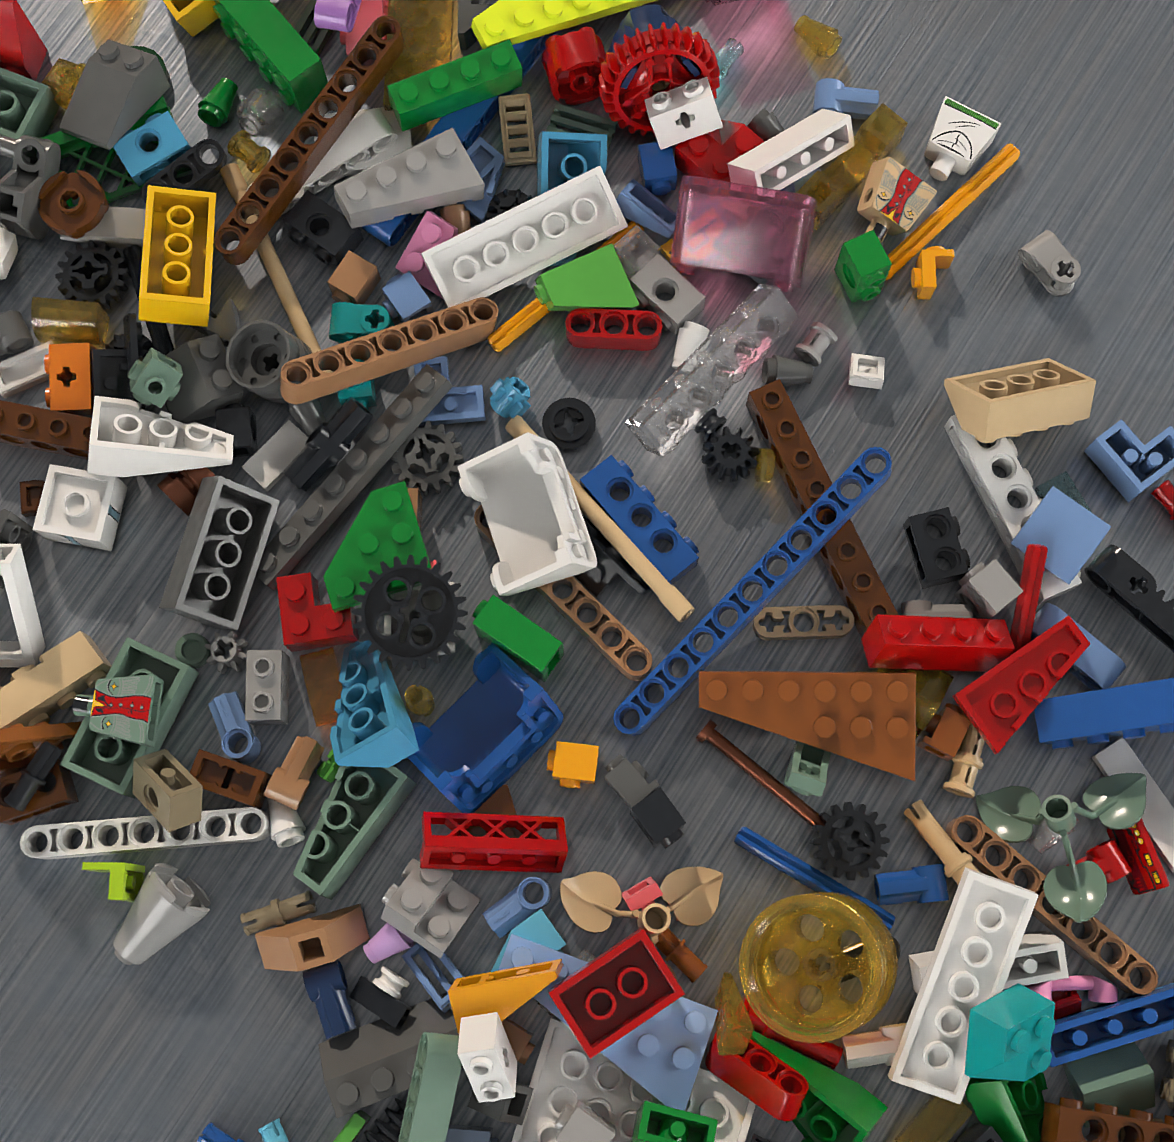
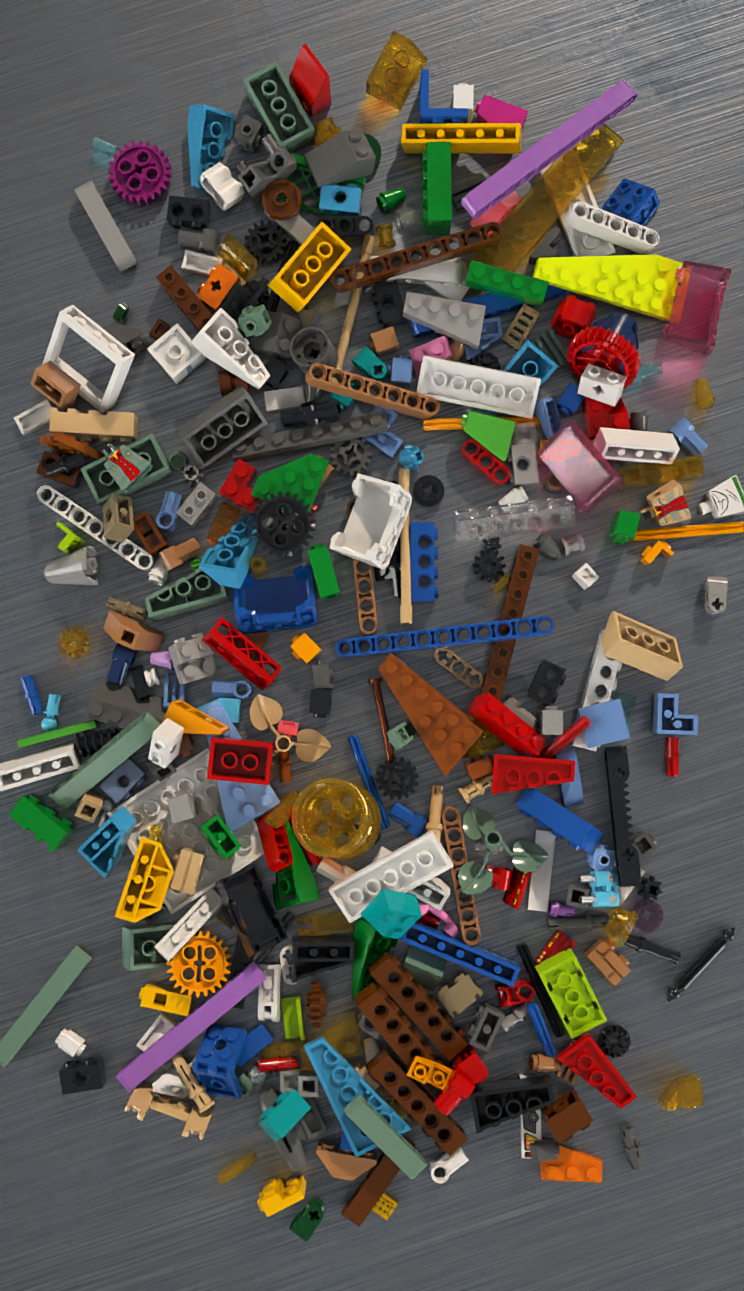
camera: 40 degrees right, 10 degrees up
none -> clear yellow gear [56,625,91,659]
none -> dark tan plate [544,472,564,492]

